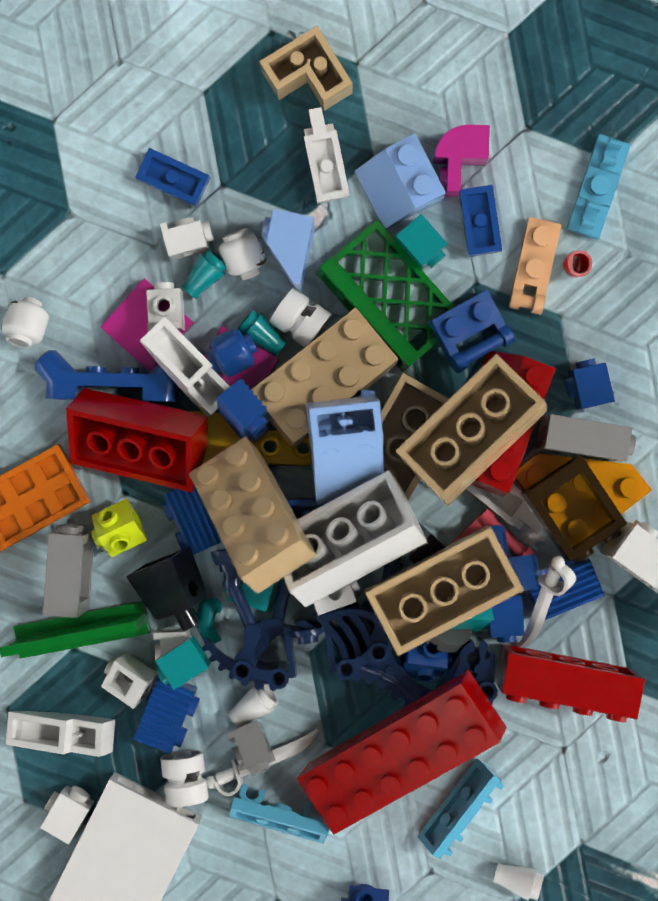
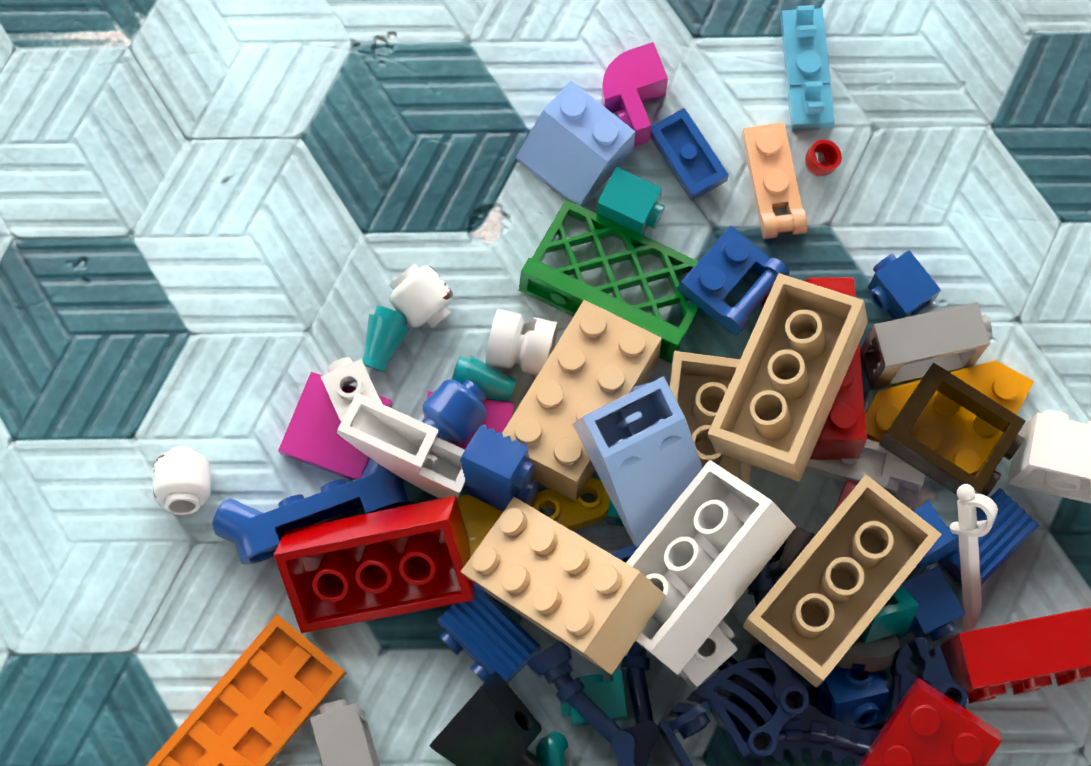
camera: 20 degrees left, 15 degrees down
neon yellow brick [91,498,147,558] -> none
blue plate [135,148,210,208] -> none
white brick [160,217,214,261] -> none
tan brick [259,26,353,111] -> none
light blue slope [262,209,315,292] -> none
white hinge [304,107,350,204] -> none

